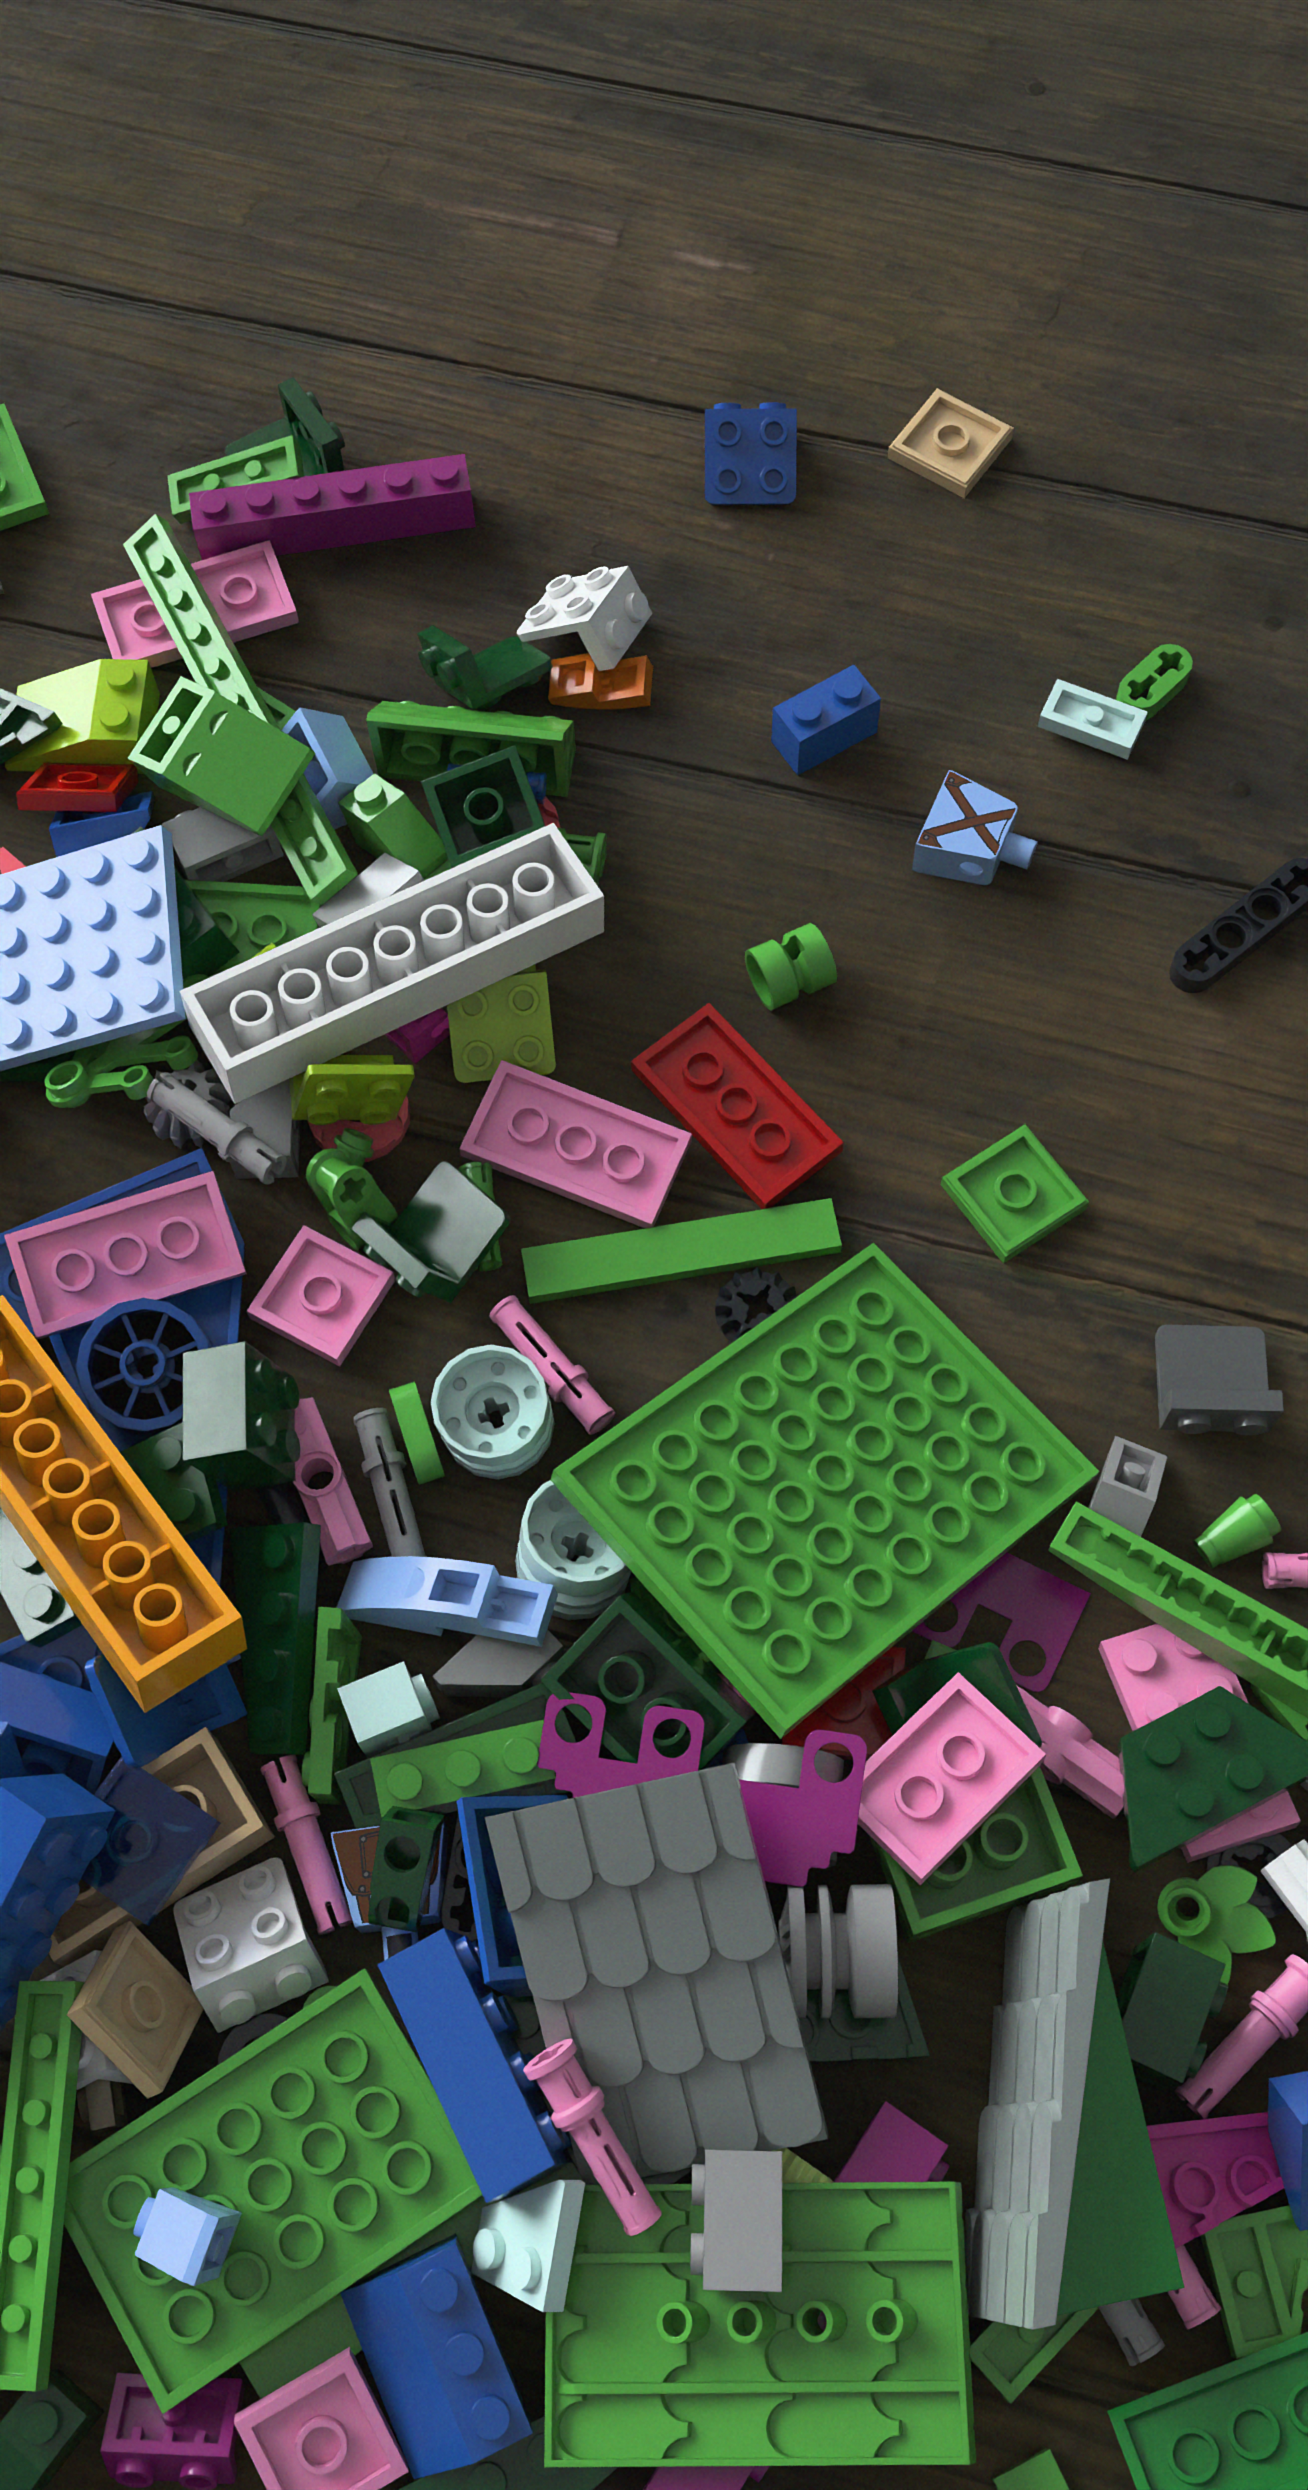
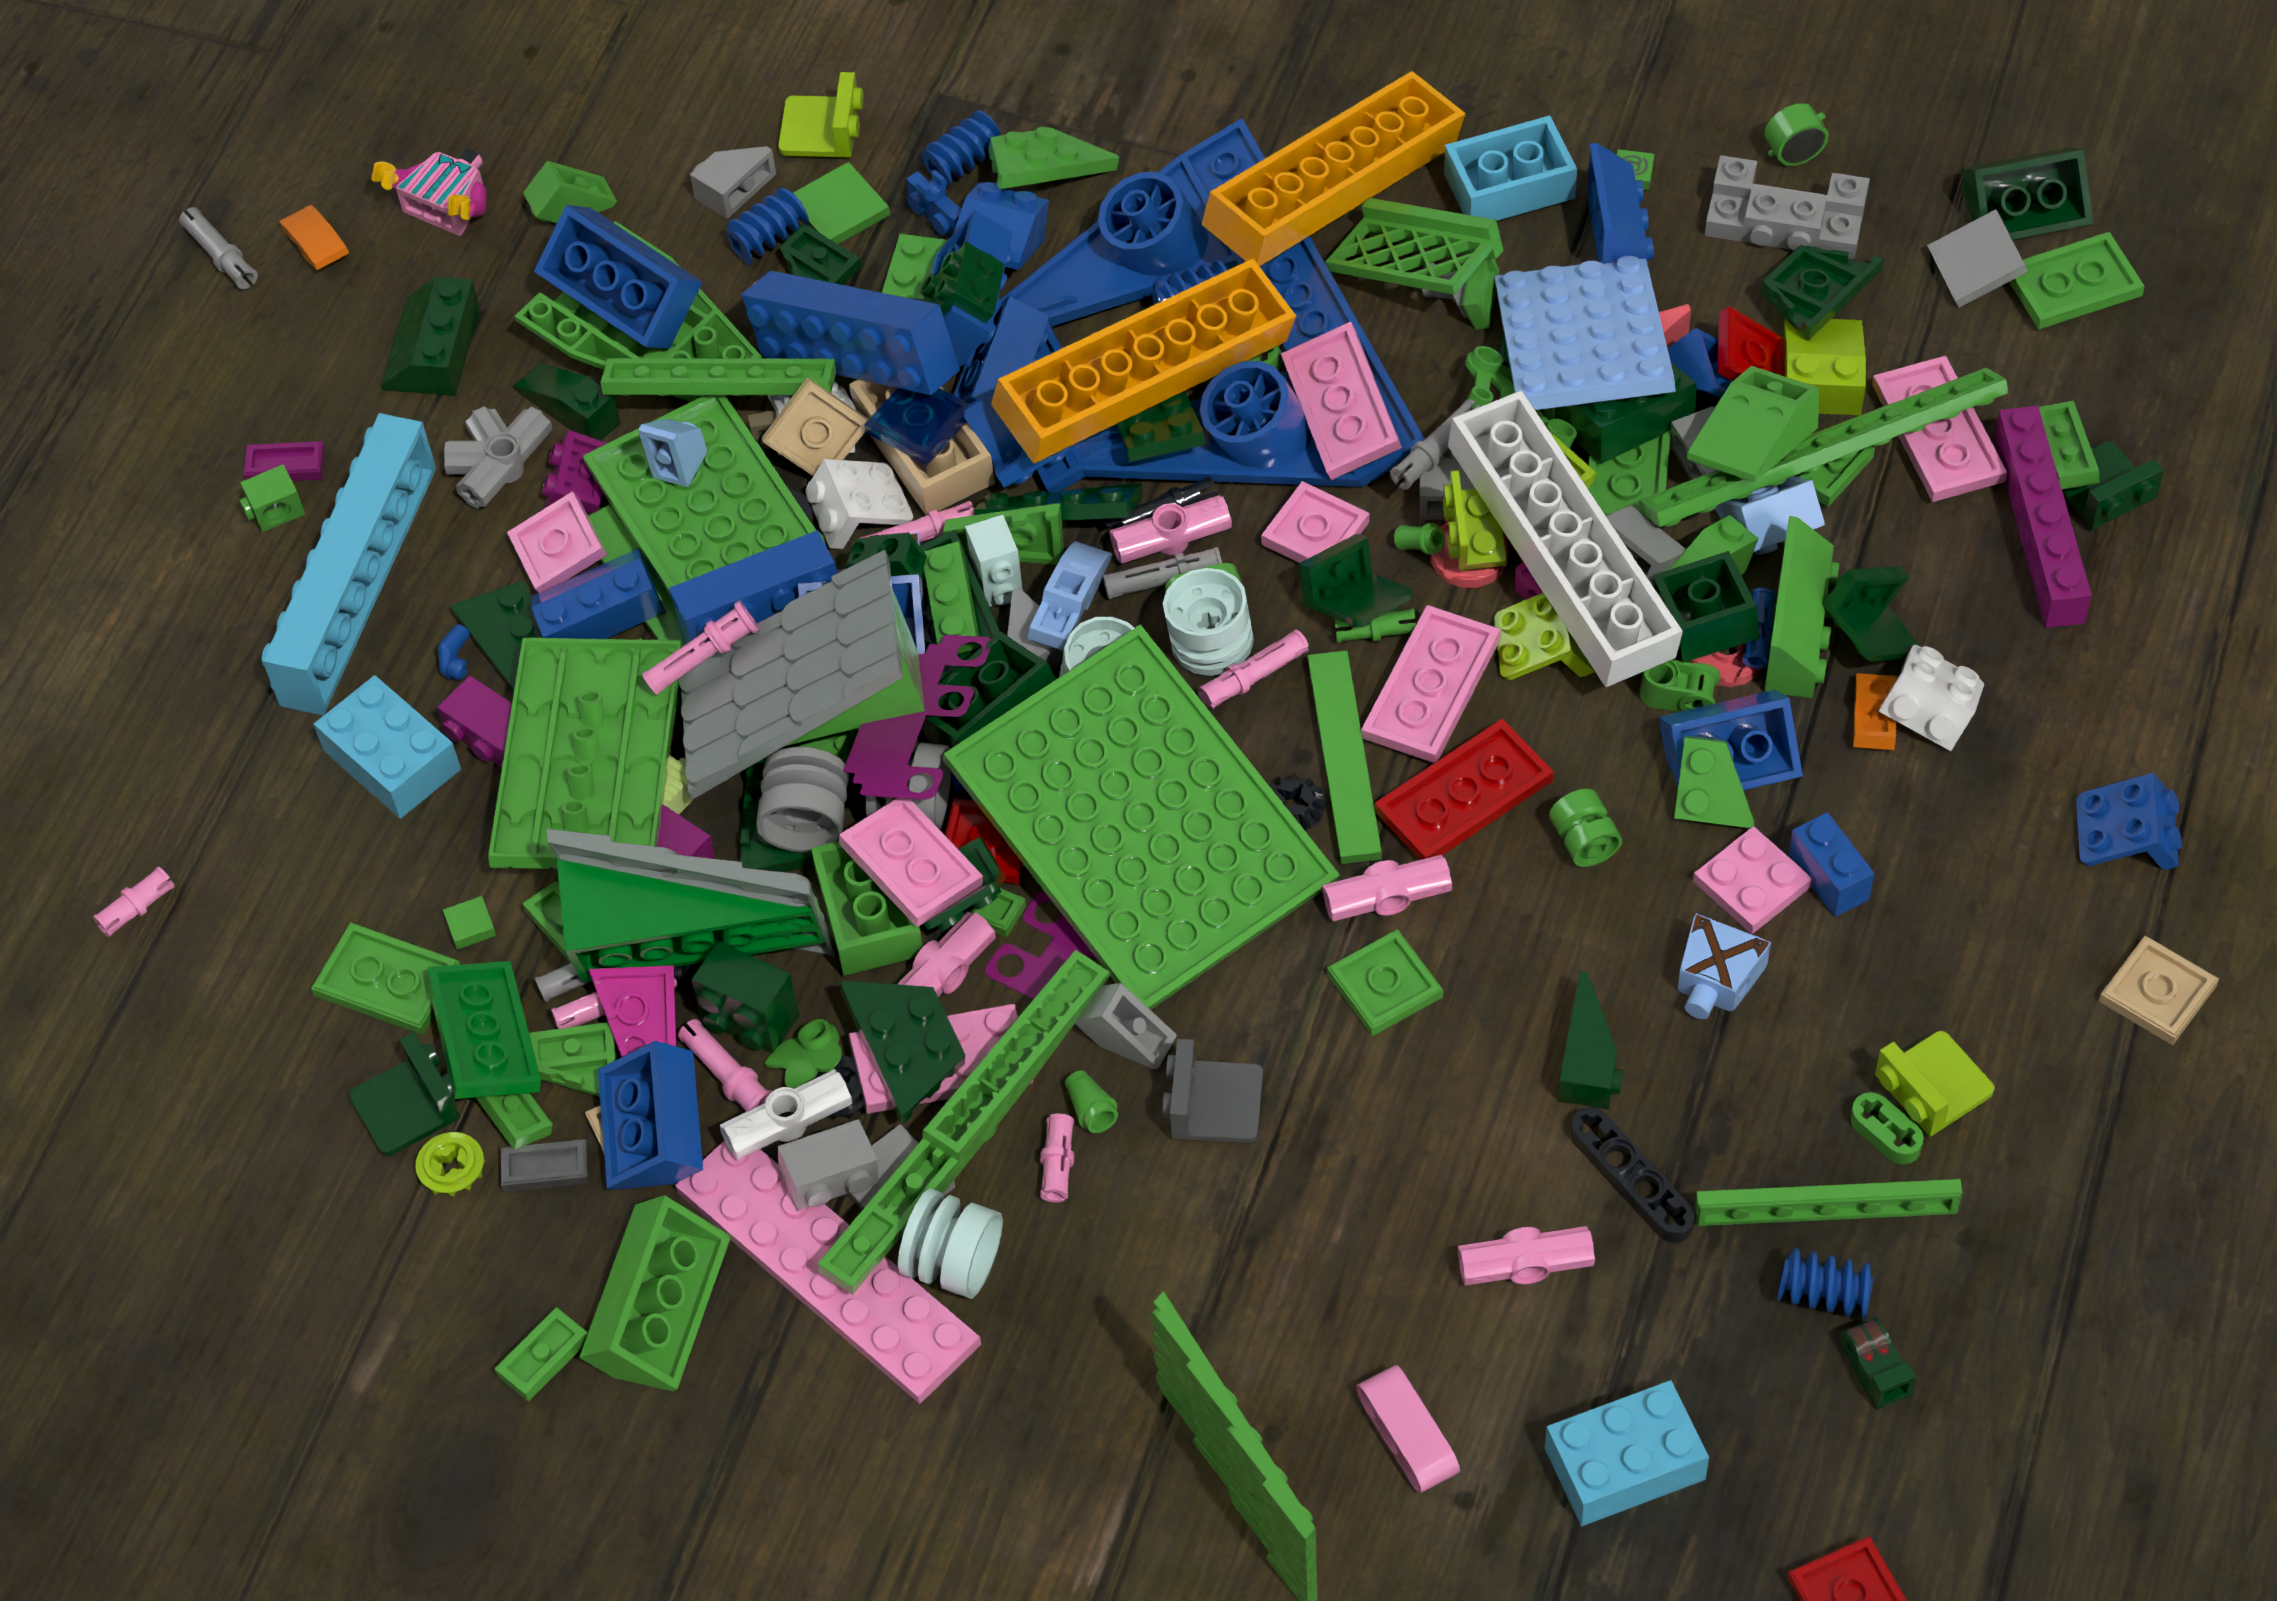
camera: 95 degrees right, 10 degrees down
dark green brick [183,1341,300,1492] -> none
bright green piece [306,1148,398,1250] -> none
light aqua wing [471,2179,585,2312] -> none
light grey brick [690,2150,782,2292] -> none
light aqua plate [1038,679,1148,760] -> none
none -> bright pink piece [1322,855,1452,921]
none -> dark green slope [1558,971,1624,1110]
none -> blue slope [1658,690,1803,790]
none -> bright green wing [1674,735,1755,828]
none -> bright pink plate [1693,826,1813,934]
none -> bright green tile [1694,1179,1963,1226]
none -> lime bracket [1875,1031,1995,1137]

